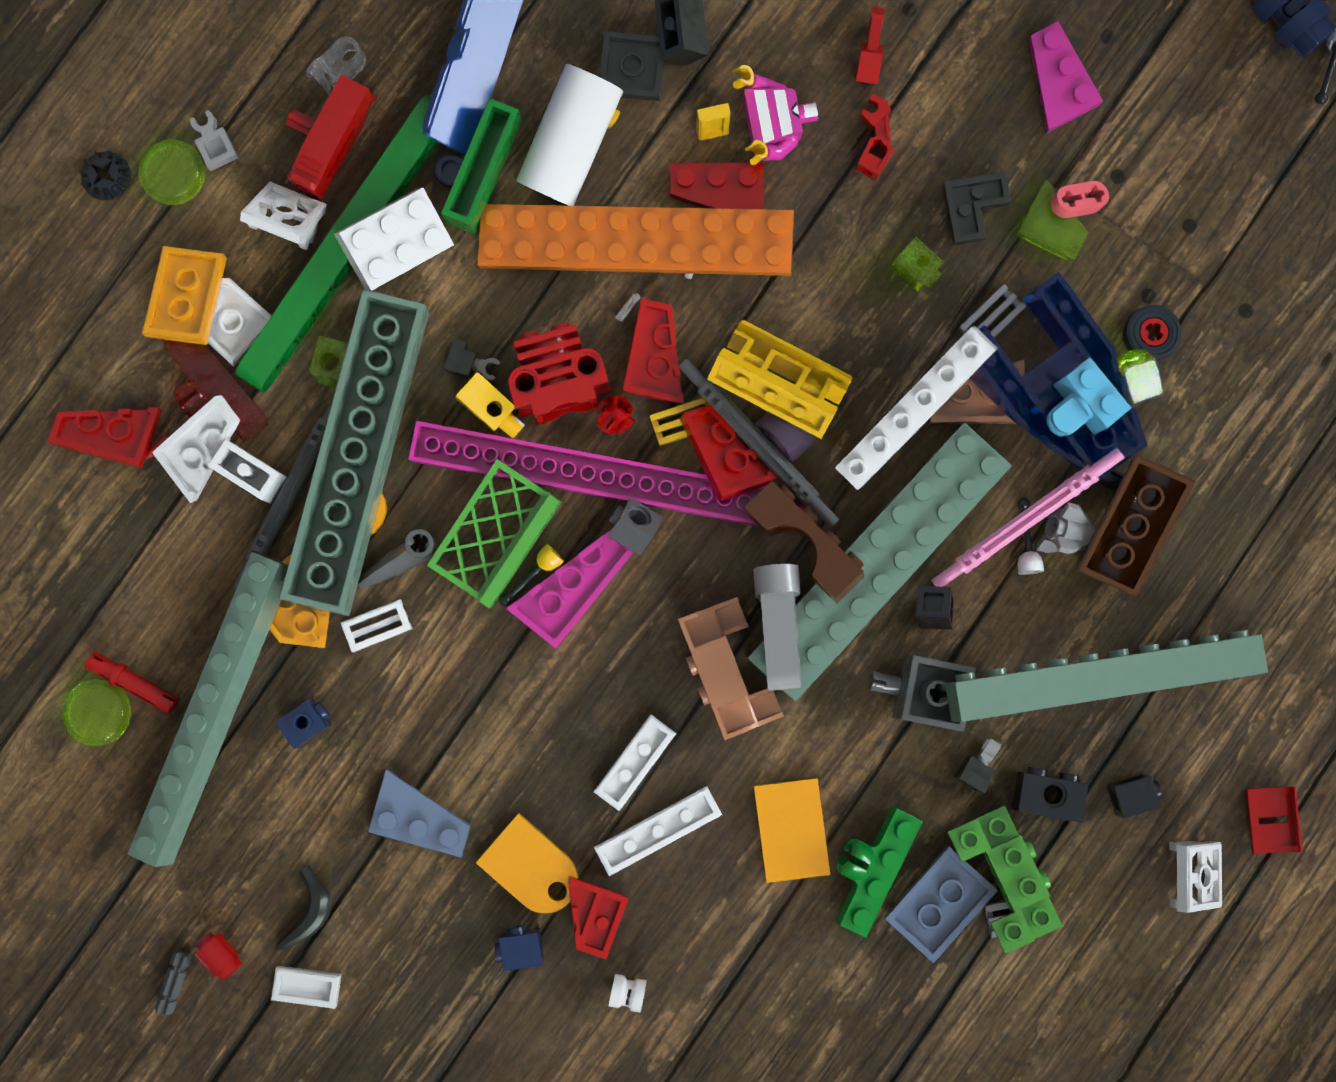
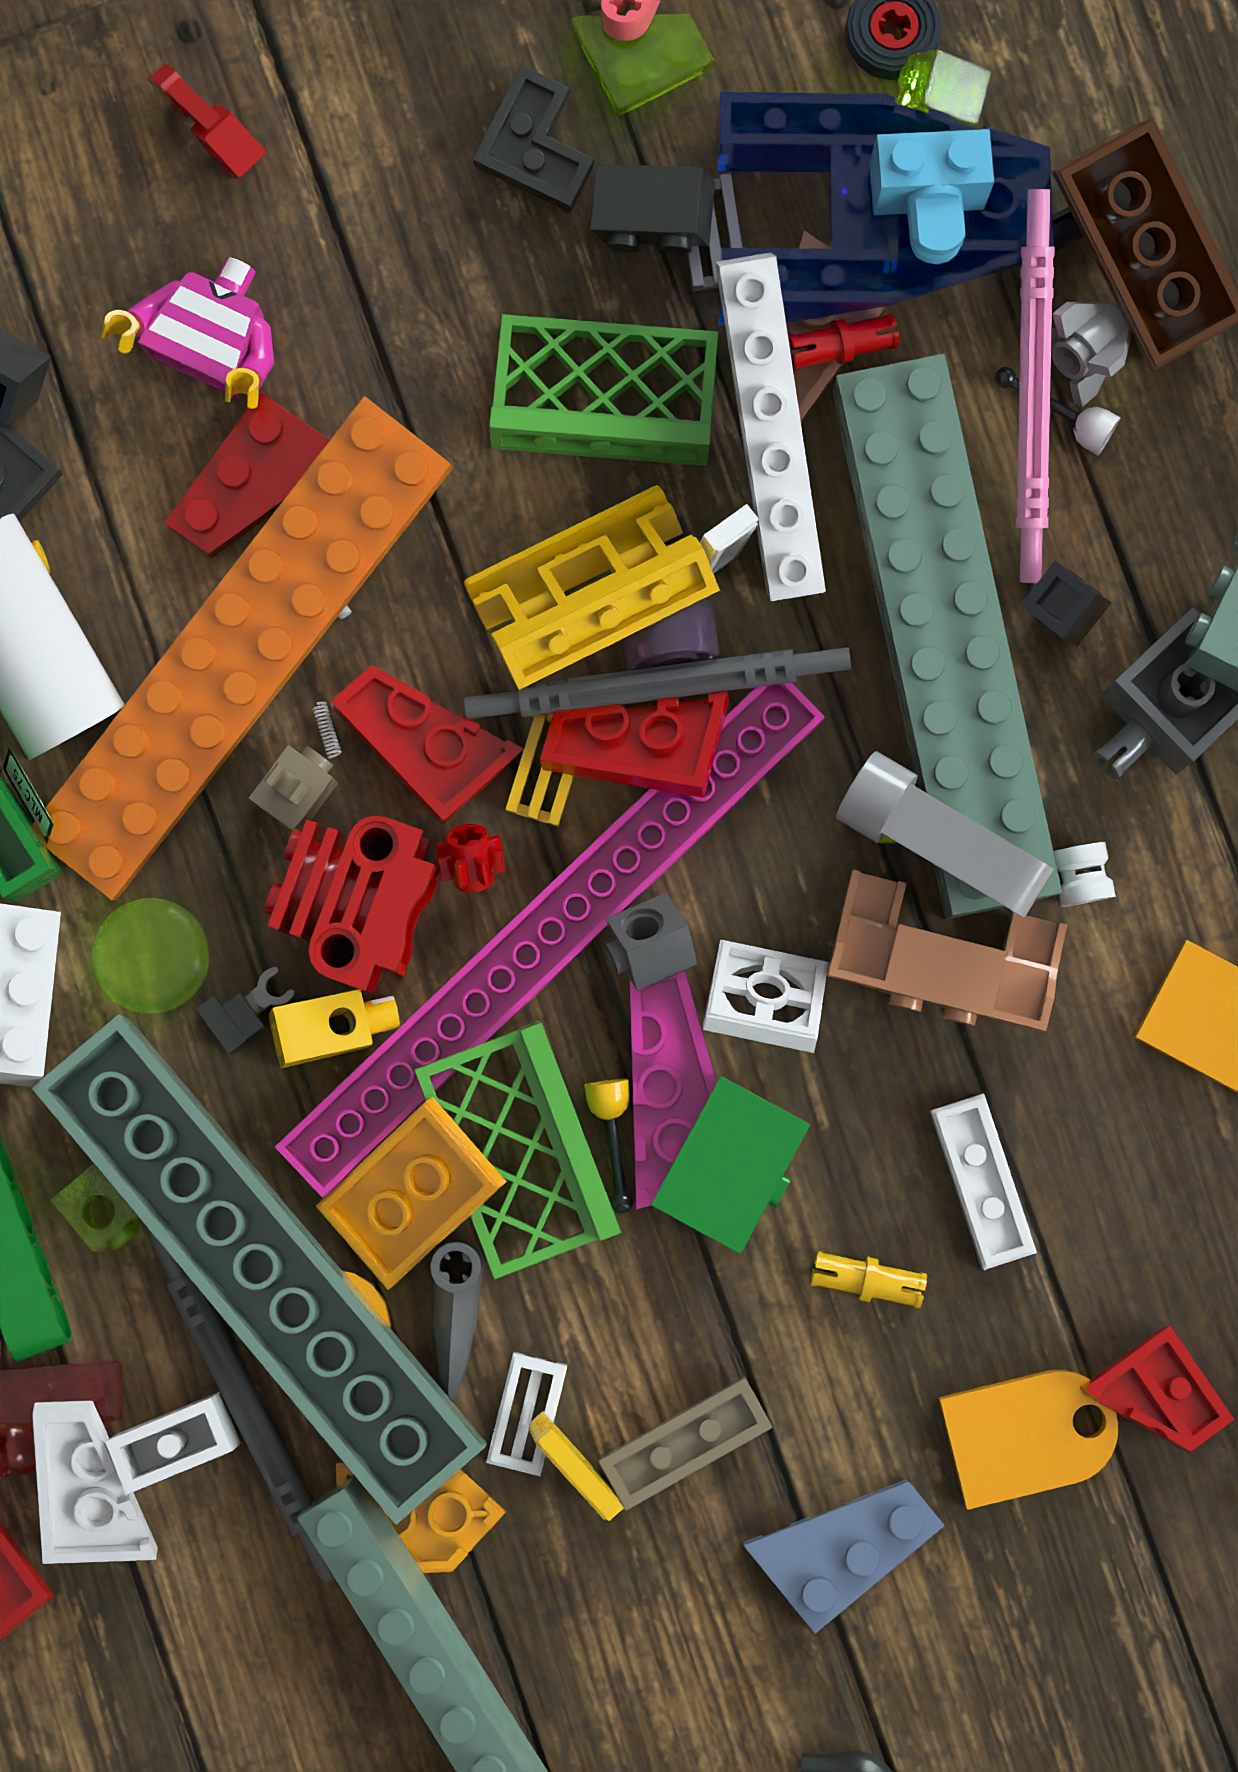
camera: 55 degrees left, 0 degrees up
red piece [147,433,169,459] -> none
dark blue brick [275,699,332,749] -> none
dark blue brick [495,925,544,971] -> none
white tile [594,786,722,876] -> none
yellow tile [696,103,731,141] -> none
reddish brown arch [744,481,864,604] -> none
red piece [856,93,894,181] -> none
clear neon green brick [891,237,944,292] -> none
none -> sticker [3,747,54,844]
none -> clear neon green piece [92,898,209,1014]
none -> dark tan brick [249,745,338,831]
none -> light orange tile [316,1097,507,1290]
none -> bright green fence [490,314,718,466]
none -> yellow tile [528,1411,624,1521]
none -> pearl dark grey brick [590,164,716,254]
none -> dark tan plate [598,1376,773,1511]
none -> green container [651,1076,810,1254]
none -> white tile [700,504,759,574]
none -> white piece [702,940,828,1053]
none -> red pin [788,313,899,370]
none -> yellow pin [810,1250,927,1309]
none -> white wheel [1053,842,1116,907]

